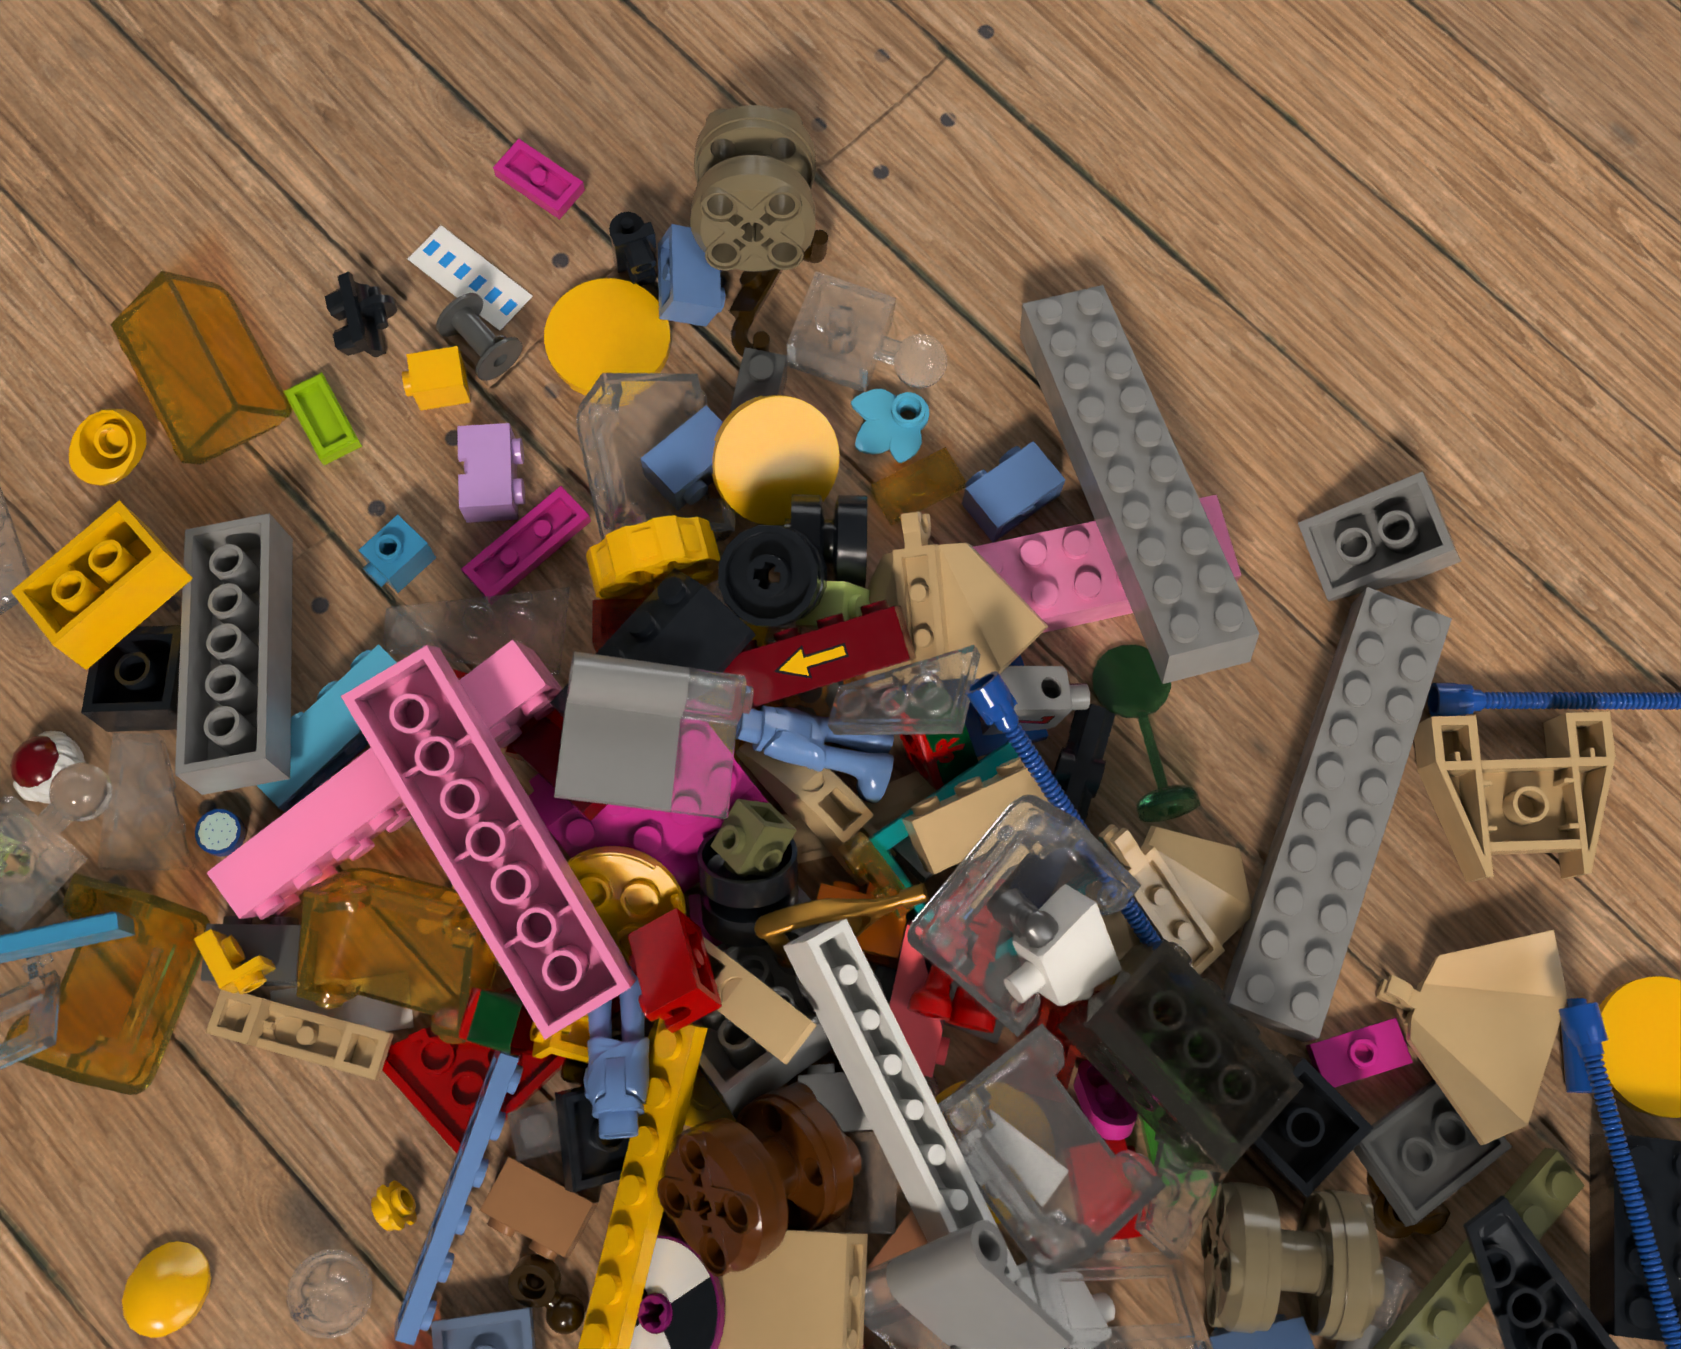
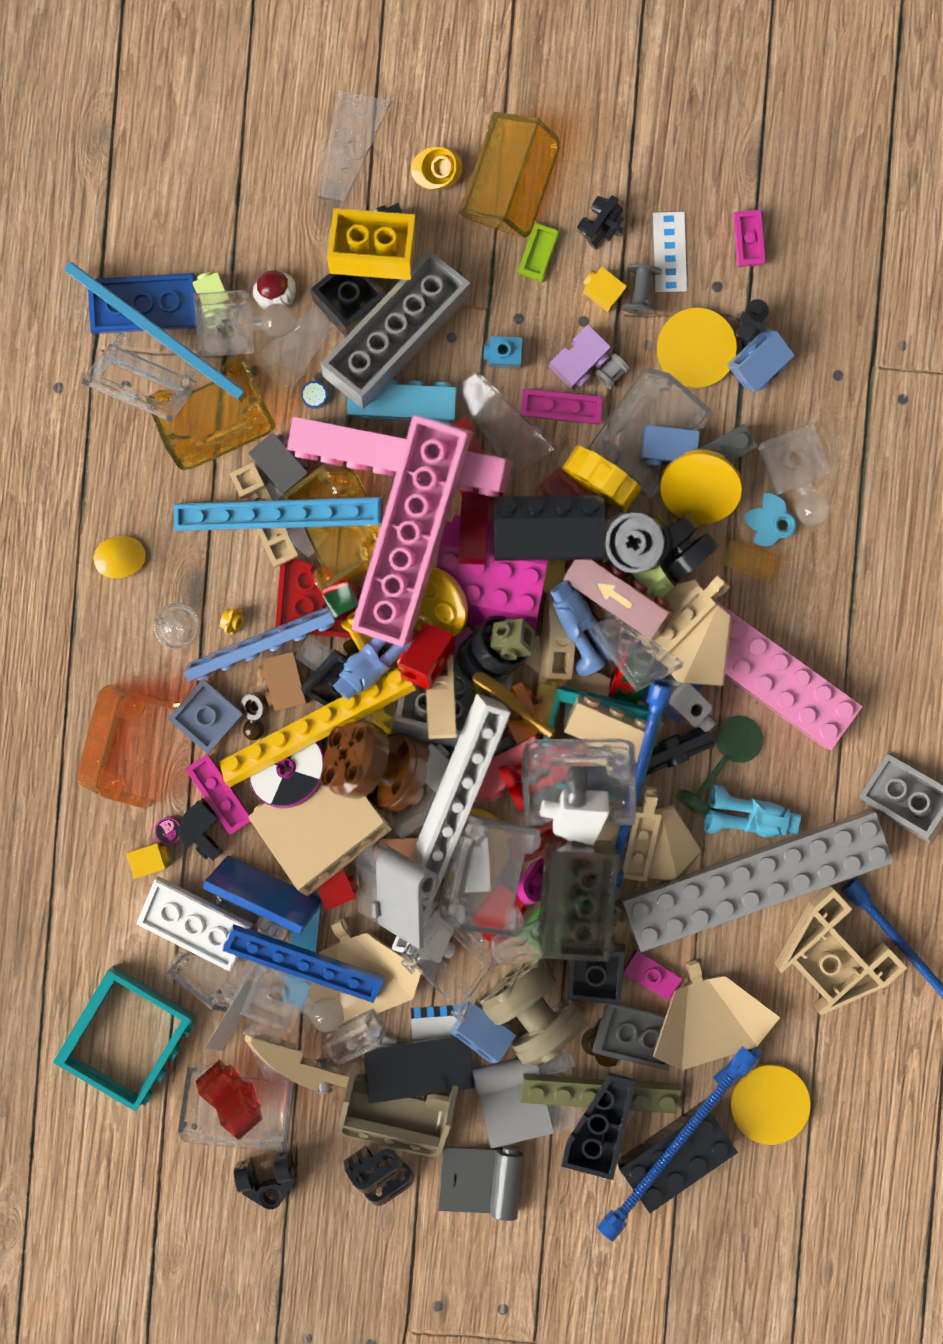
camera: 50 degrees right, 15 degrees up
yellow bracket [194,929,276,995] -> none
light grey door [554,651,753,819] -> none
dark tan wheel [690,105,816,272] -> none
dark brown piece [729,230,828,357] -> none
medium blue brick [962,441,1066,542] -> none
light grey brick [1020,285,1259,684] -> none
none -> dark azure tile [174,497,383,531]
none -> light grey bush [595,353,630,389]
none -> medium azure piece [704,784,801,838]

